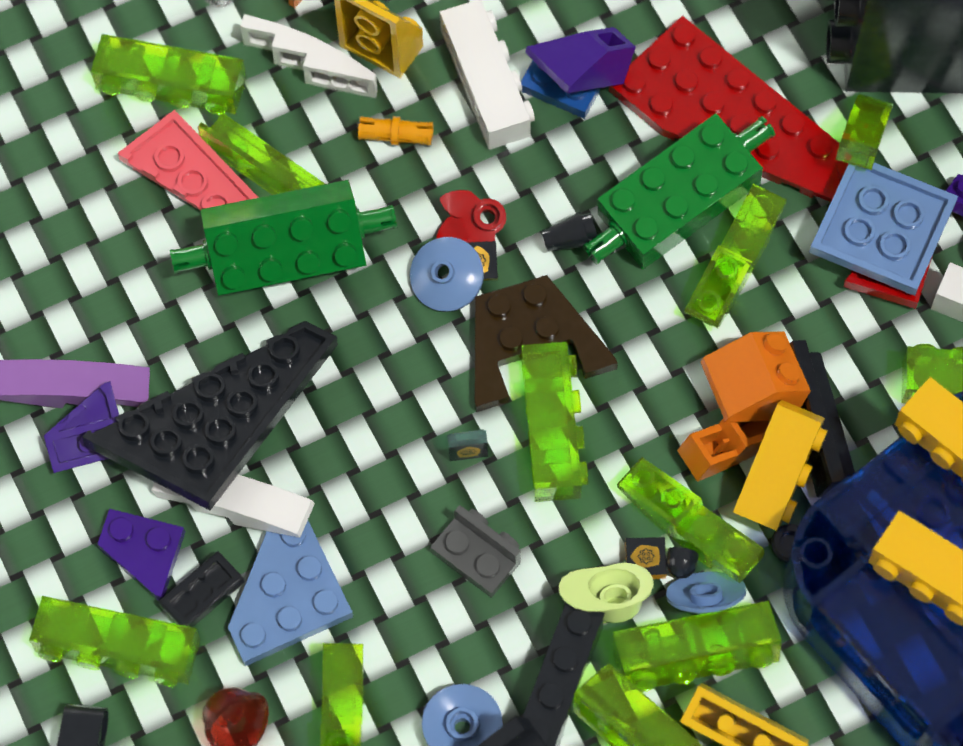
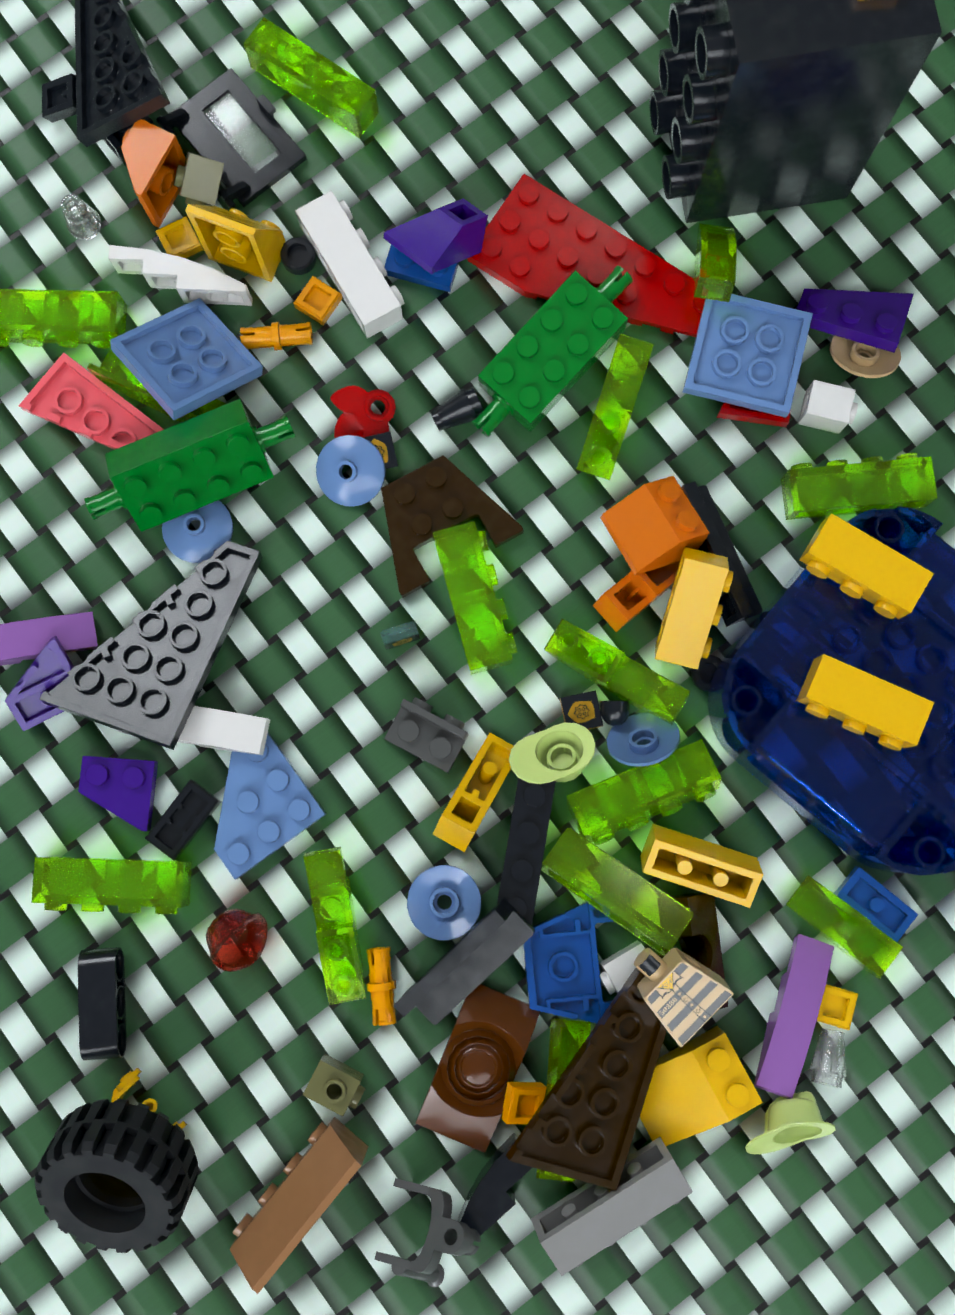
camera: 10 degrees left, 15 degrees up
none -> medium blue plate [110,298,263,420]
none -> yellow tile [156,216,203,258]
none -> medium blue dish [162,500,233,563]
none -> black tile [280,237,316,275]
none -> light orange tile [293,276,342,326]
none -> yellow slope [433,733,514,852]

